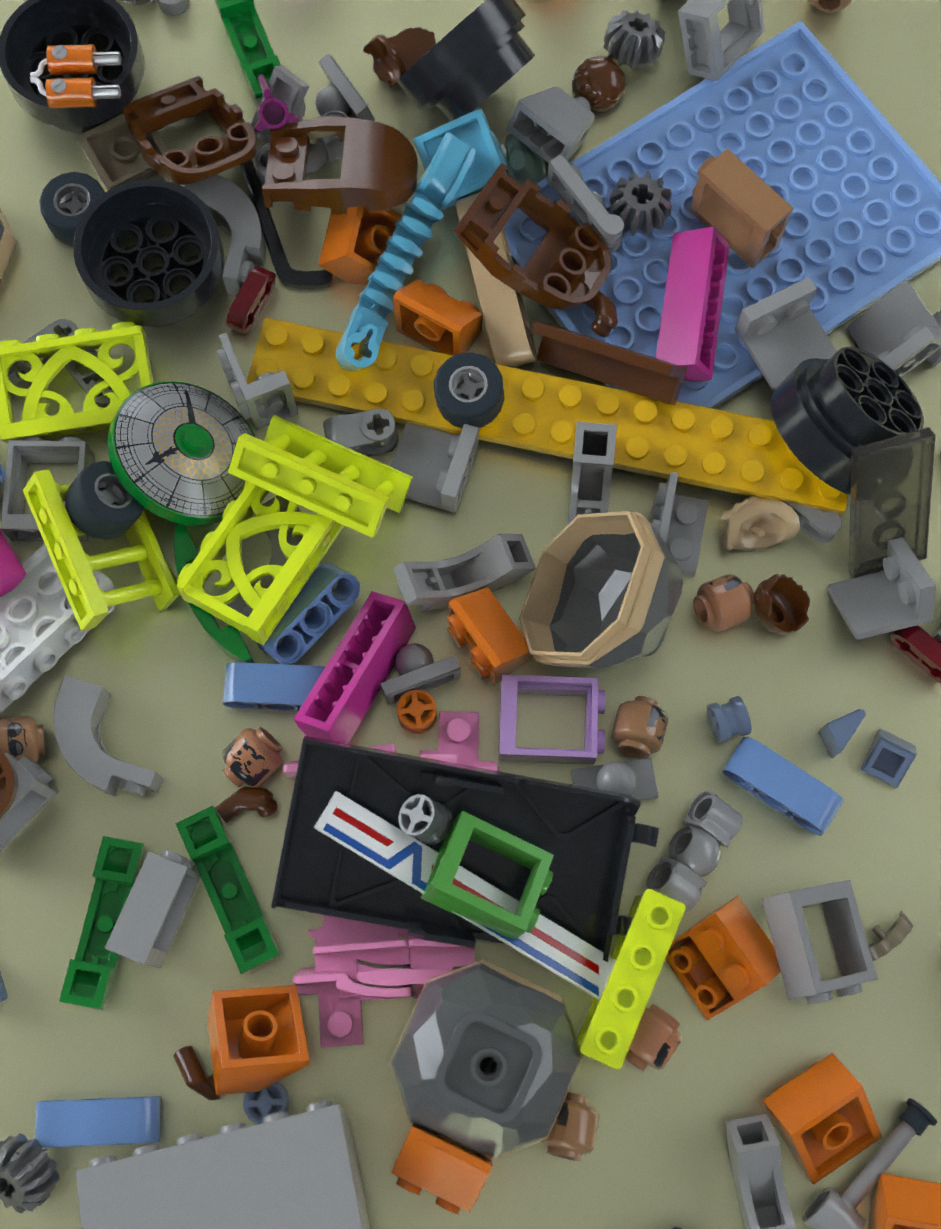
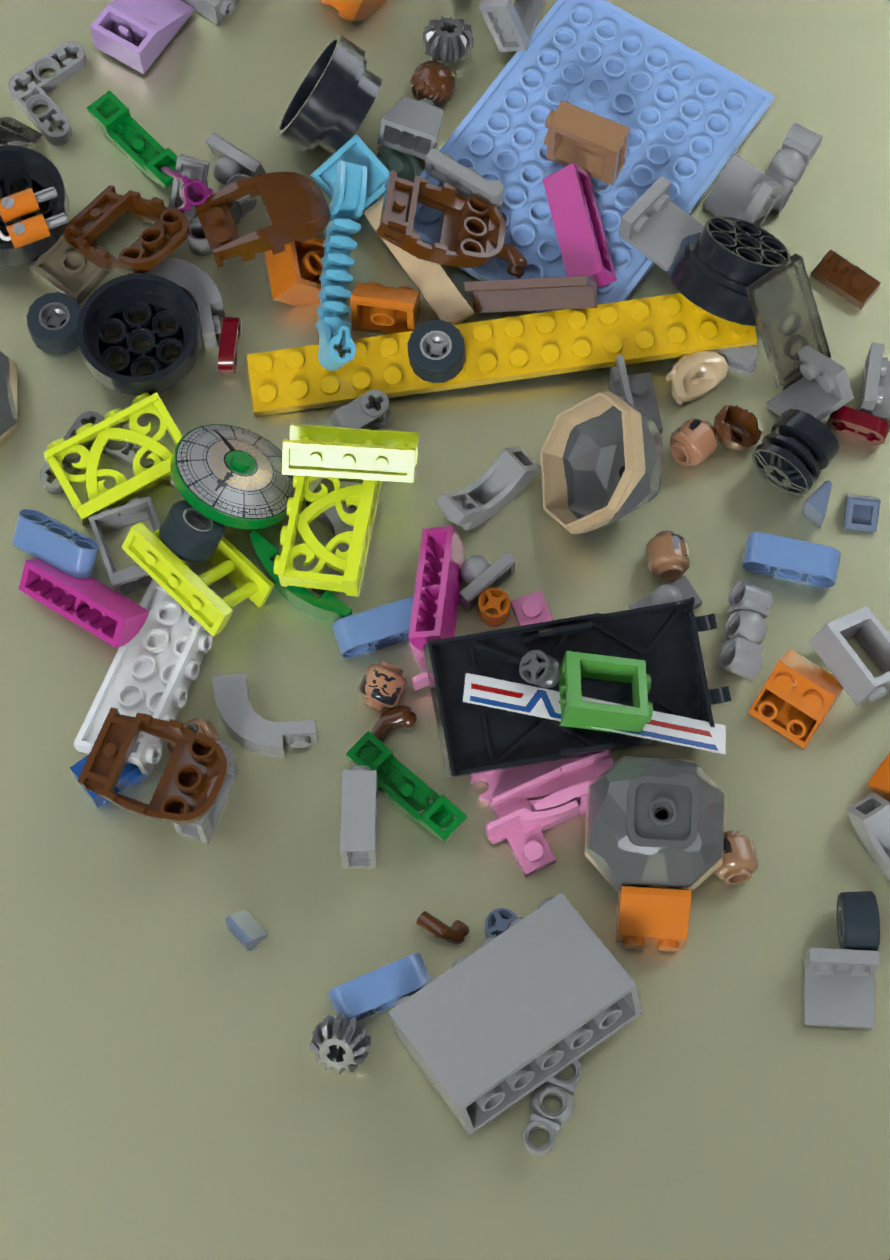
camera: 20 degrees left, 5 degrees down
green slope [59,836,144,1010] -> none
orange slope [207,985,310,1095] -> none
light grey bracket [217,333,298,431] -> none
black piece [239,159,333,289] -> none
medium blue beam [256,563,360,664] -> none
reddish brown piece [363,27,436,88] -> none
light grey bracket [390,422,479,513] -> none
orange slope [446,587,533,686] -> none
lavender window [498,674,606,765] -> none
light grey arch [568,421,617,524] -> none
neon yellow fence [577,889,686,1069] -> none
flat silver gear [609,170,672,237] -> none
nougat head [625,1004,682,1072] -> none
sand blue wheel [707,696,752,743] -> none
none -> black wheel [752,409,840,495]

